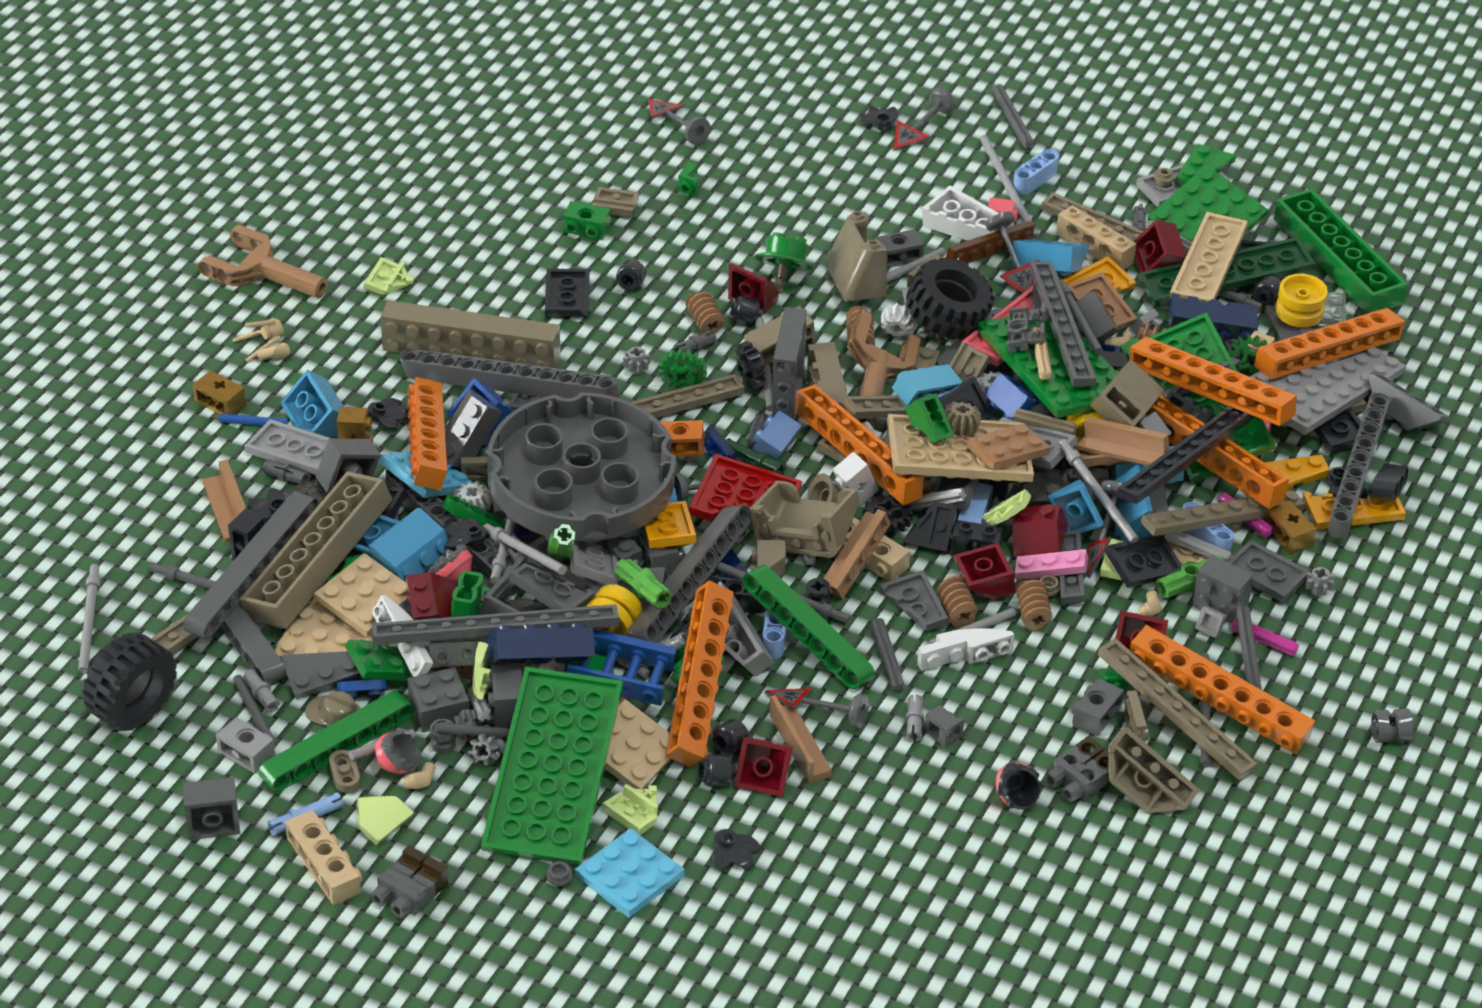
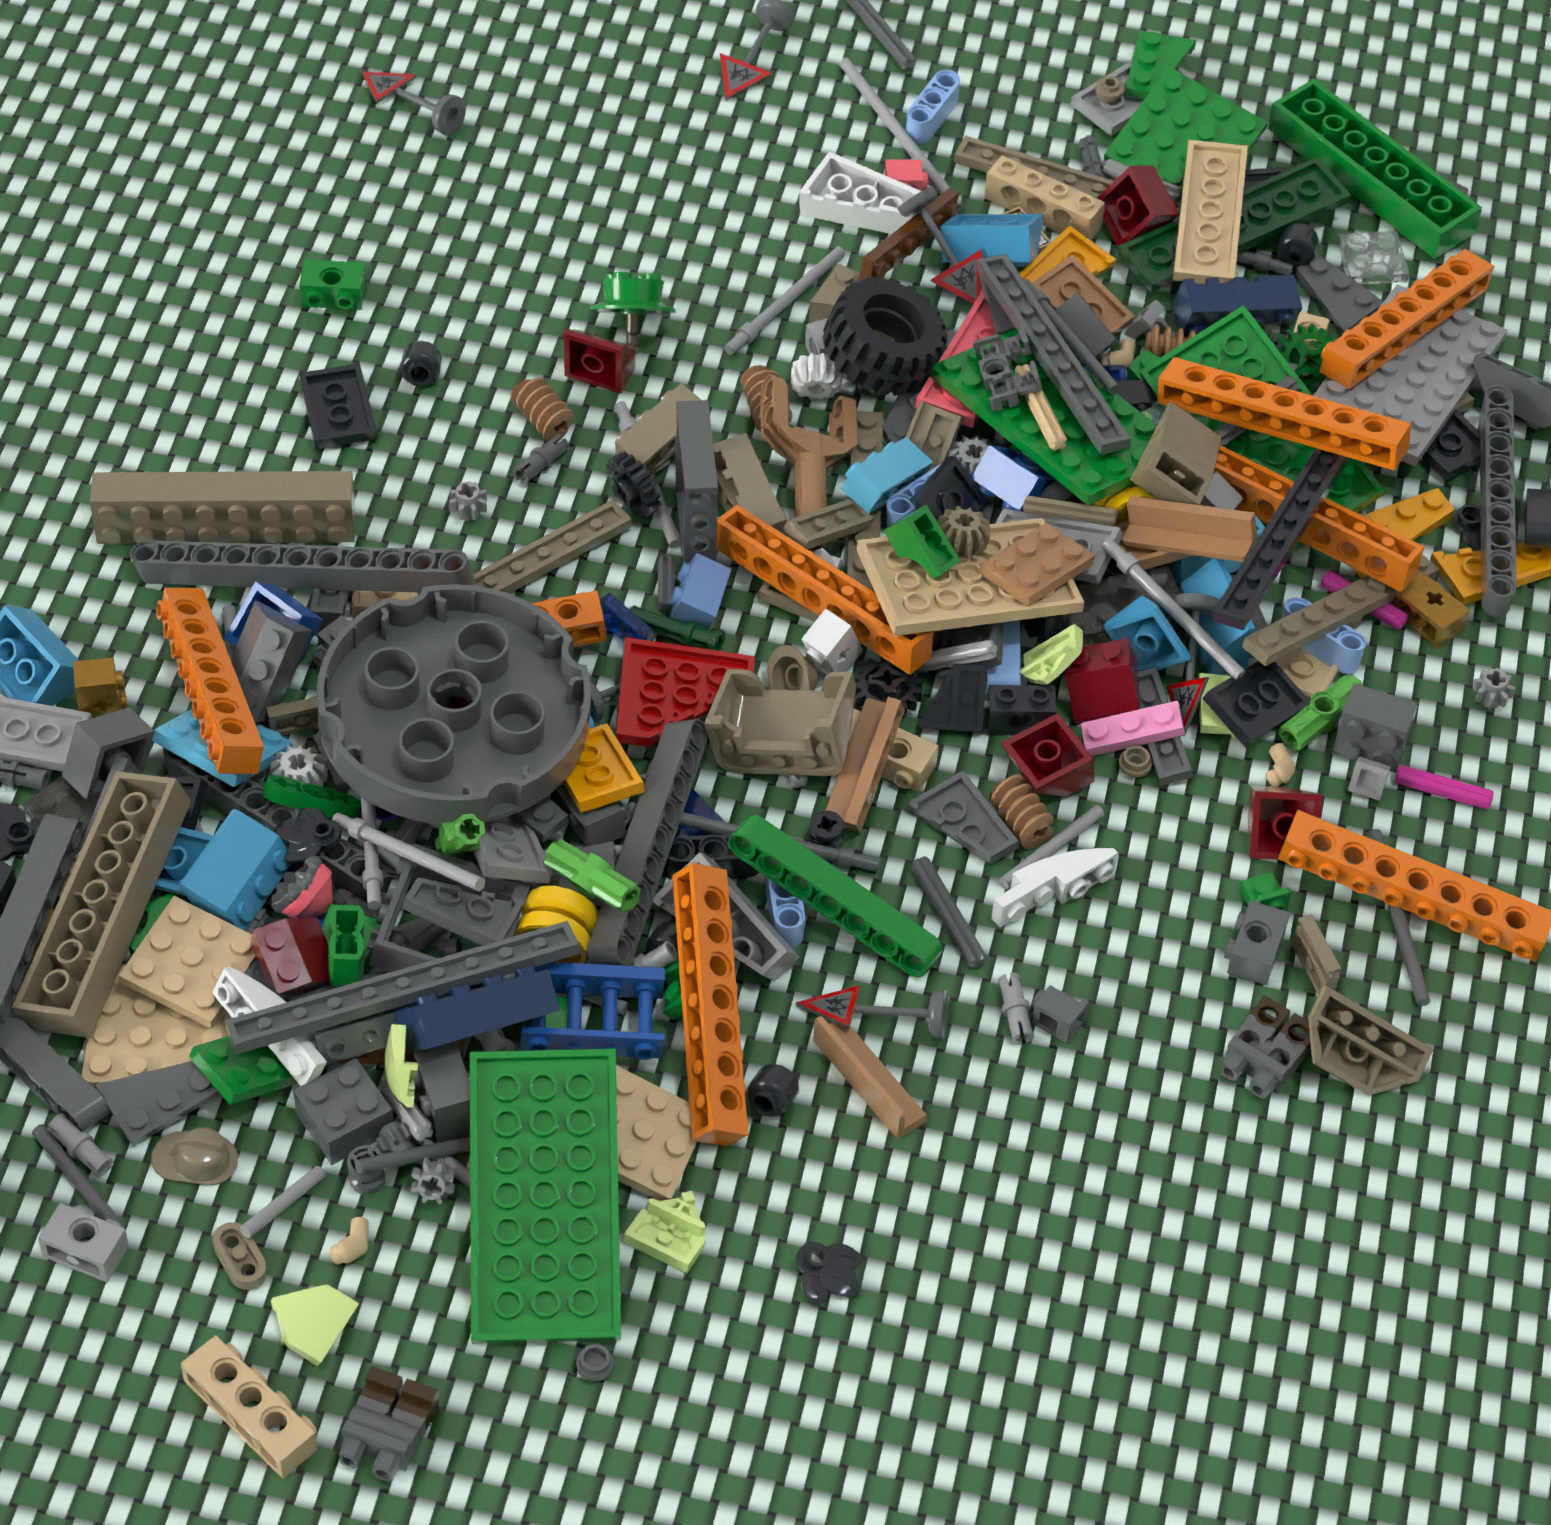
camera: 15 degrees left, 10 degrees up
dark grey brick [182,777,240,840] -> none
green beam [258,691,415,792] -> none
light blue pin [267,793,343,836] -> none
blue plate [337,679,387,697] -> none
yellowish green slope [363,257,414,295] -> none
black plate [367,398,409,430] -> none
dark grey hair [375,730,422,774] -> none
medium azure plate [575,828,685,918] -> none
dark tan plate [591,187,639,217] -> none
green gear [659,348,707,390] -> none
green bracket [678,162,699,197] -> none
black head [697,754,737,787] -> none
black head [730,295,763,326] -> none
dark red slope [734,737,793,797] -> none
dark tan slope [752,540,786,577] -> none
dark tan windscreen [827,211,887,301] -> none
black plate [859,106,899,131] -> none
dark grey brick [875,229,924,268] -> none
black hair [996,762,1044,810] -> none
medium nougat piece [1015,580,1053,631] -> none
dark tan plate [1097,638,1258,780] -> none
black wing [1163,388,1214,424] -> none
light grey axle [1165,532,1231,562] -> none
dark grey plate [1228,540,1310,603] -> none
dark grey axle [1236,606,1262,690] -> none
yellow wheel [1276,274,1328,328] -> none

